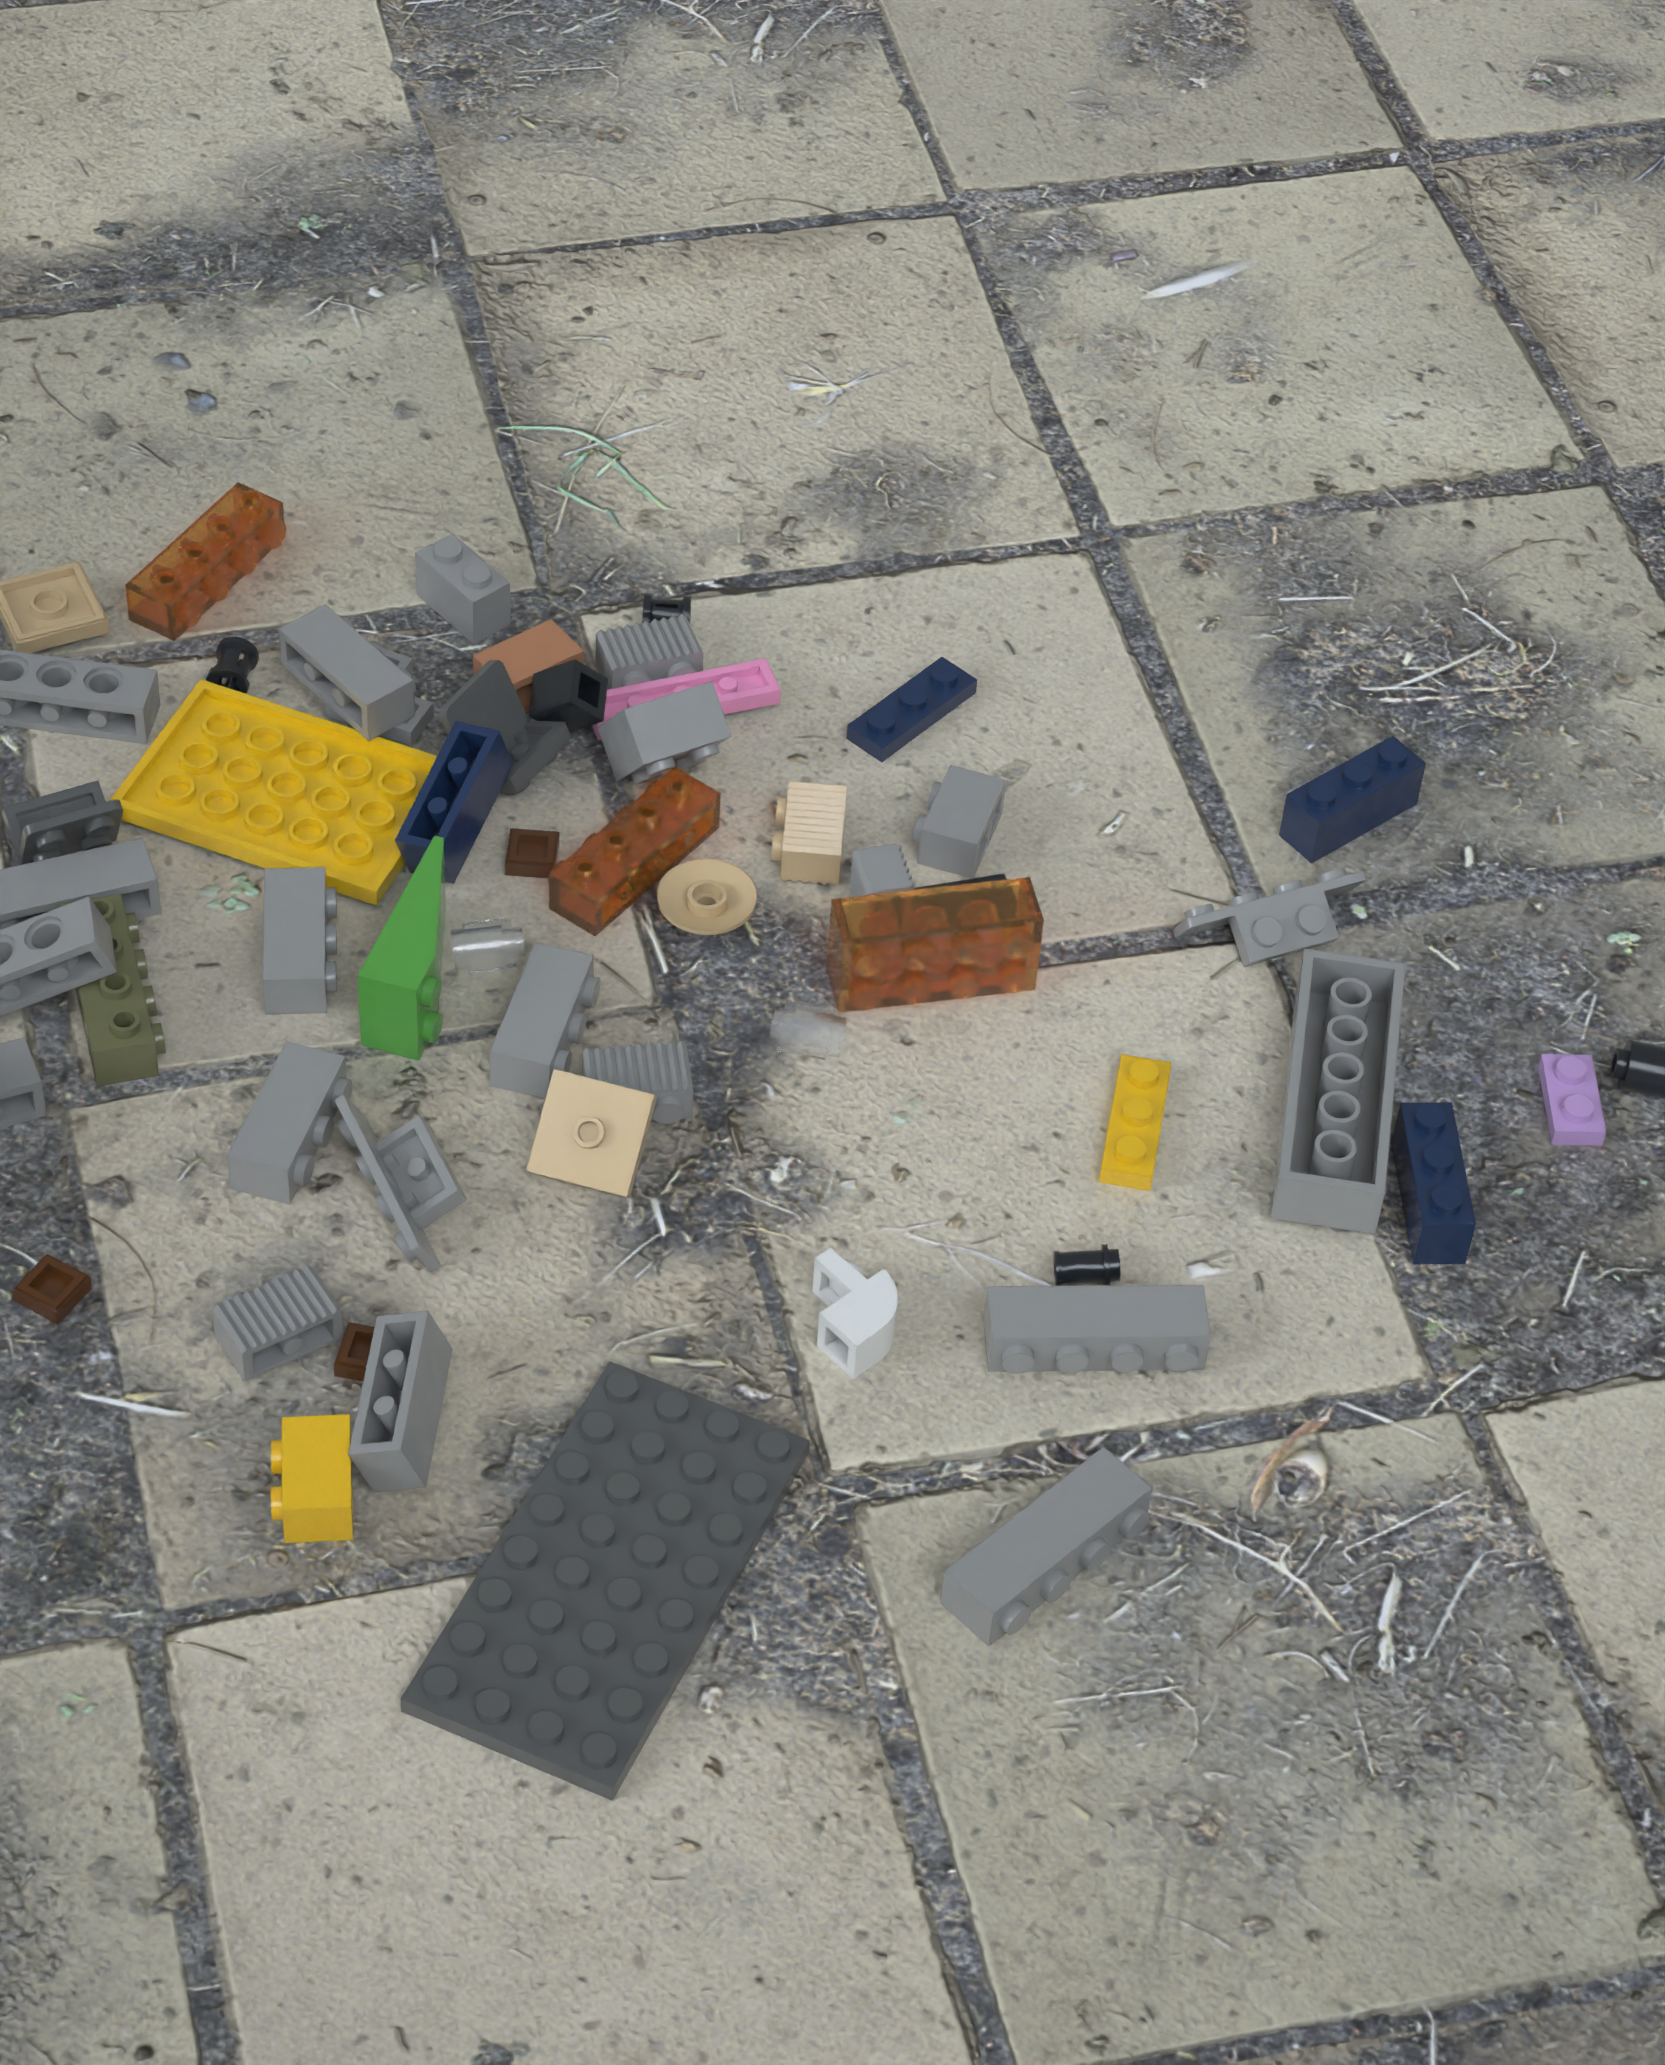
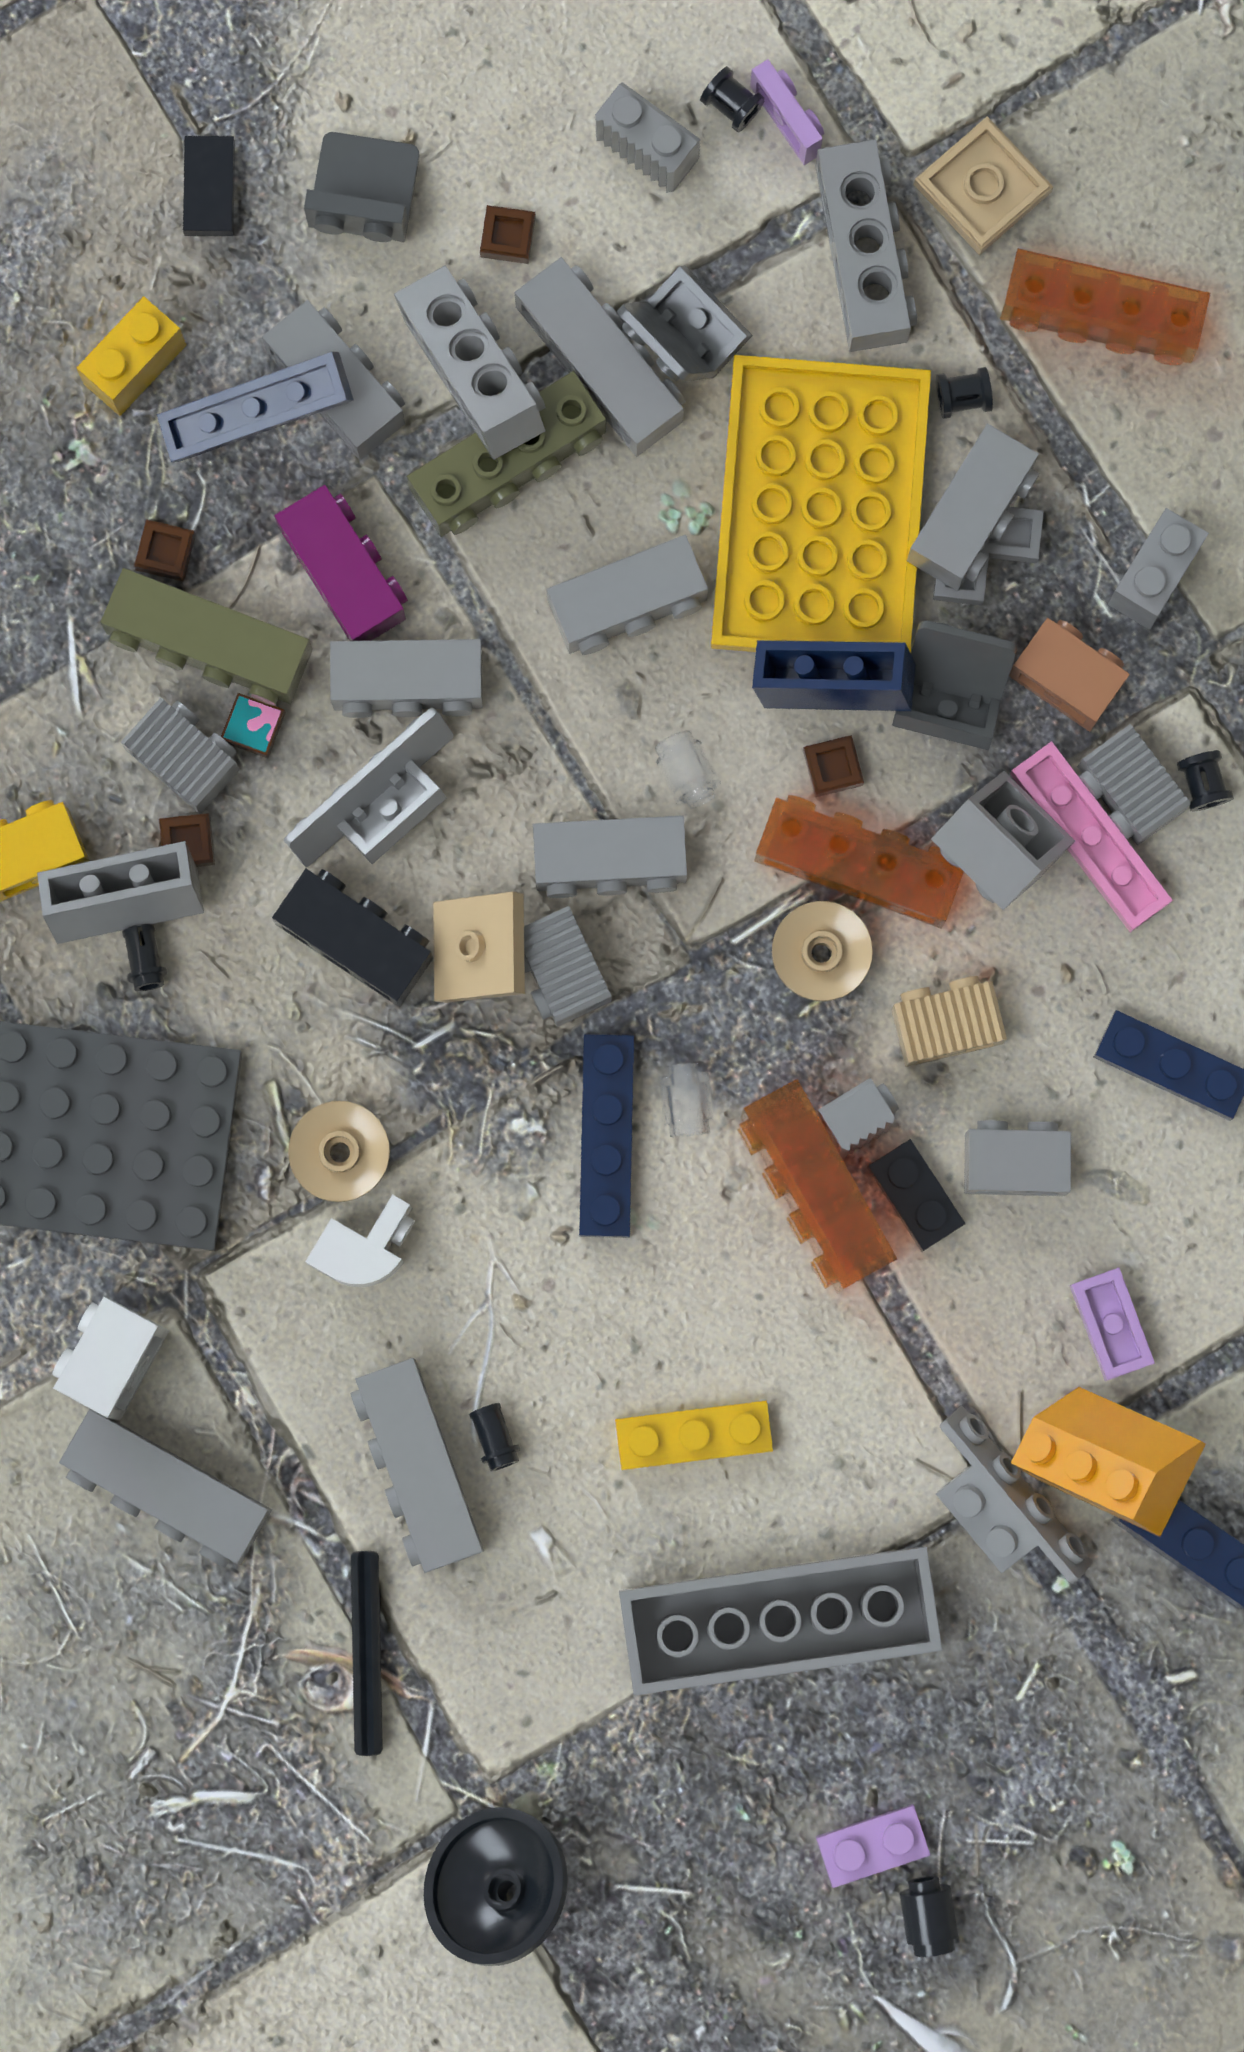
camera: 75 degrees right, 35 degrees up
bright green slope [358,835,446,1061] -> none
black brick [529,659,608,732] -> none
dark blue brick [1391,1102,1476,1265] -> none
none -> white brick [52,1297,169,1420]
none -> olive brick [100,568,313,706]
none -> black pin [122,924,167,991]
none -> tile [221,693,286,759]
none -> black brick [272,868,433,1008]
none -> magenta brick [274,485,408,641]
none -> tan dish [288,1101,390,1202]
none -> black axle [350,1551,383,1756]
none -> black dish [423,1807,568,1966]
none -> dark blue plate [579,1034,634,1238]
none -> light orange slope [1011,1387,1206,1537]
none -> lavender plate [1070,1268,1155,1381]

